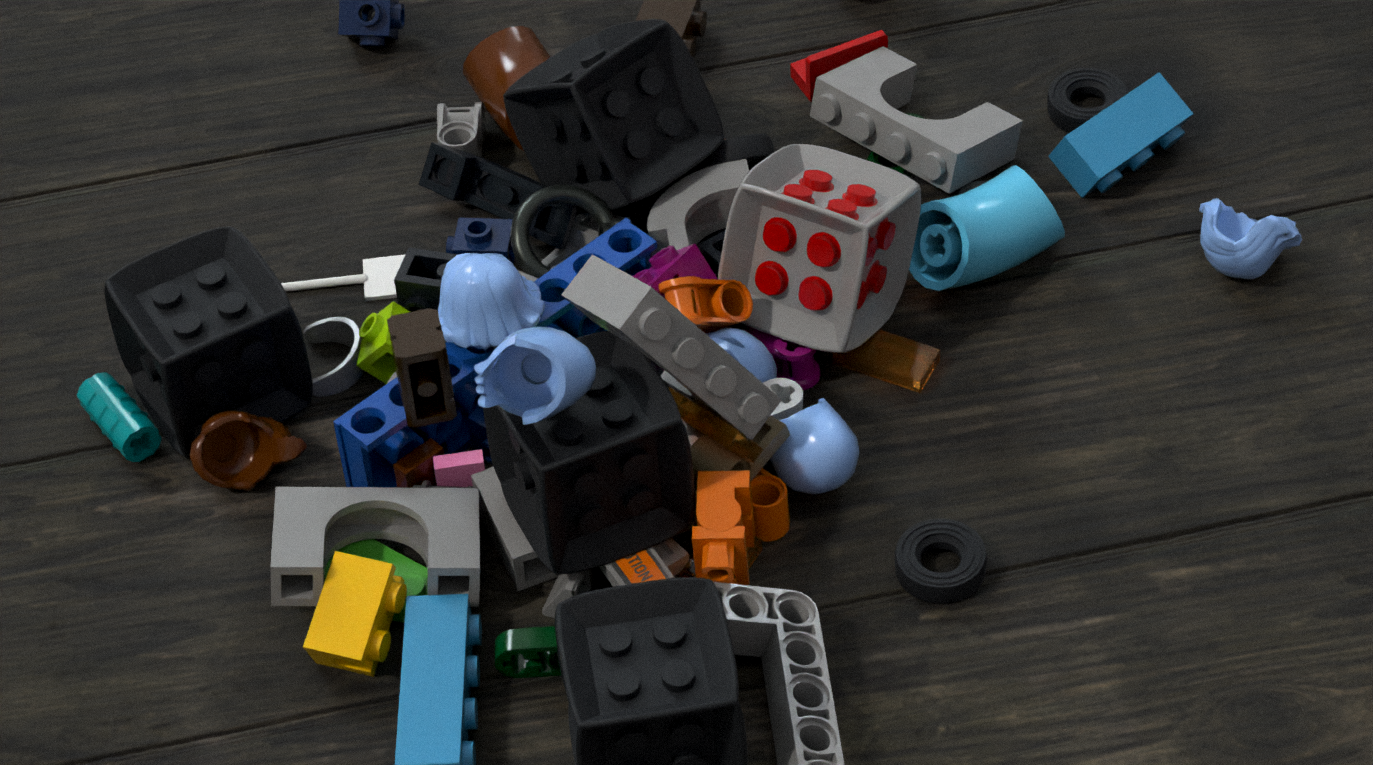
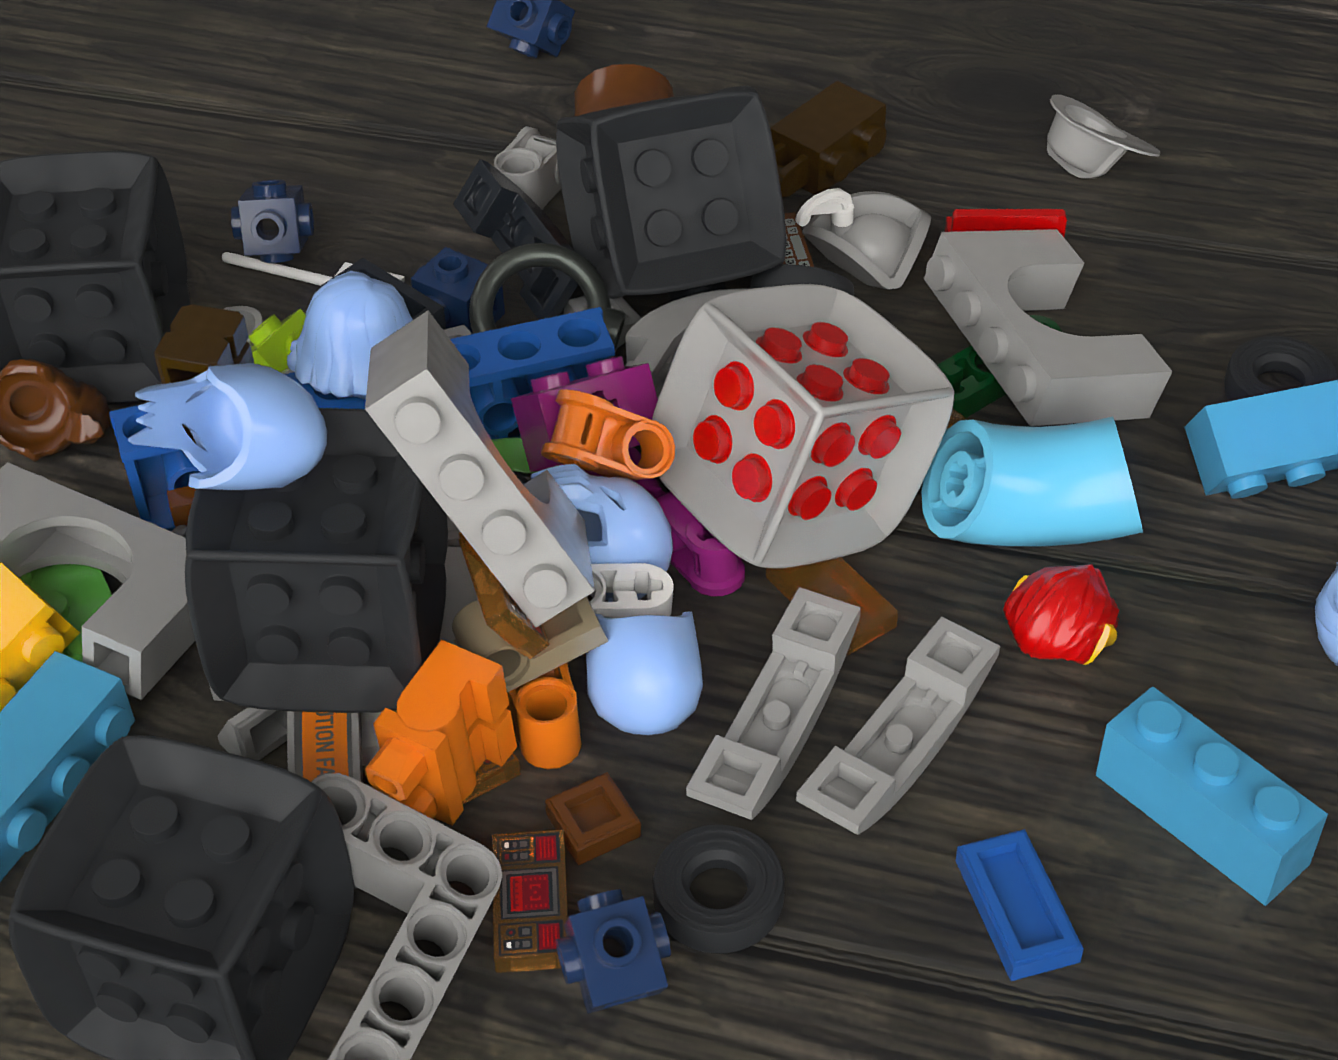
camera: 25 degrees right, 0 degrees up
none -> dark blue brick [231,179,314,263]
none -> tile [492,829,568,973]
none -> reddish brown tile [545,772,641,866]
none -> dark blue brick [556,889,671,1014]
none -> light grey slope [686,587,861,820]
none -> light grey hat [795,188,931,290]
none -> light grey slope [796,616,1000,835]
none -> blue tile [955,829,1084,981]
none -> red hair [1003,564,1119,665]
none -> dark azure brick [1096,686,1328,906]

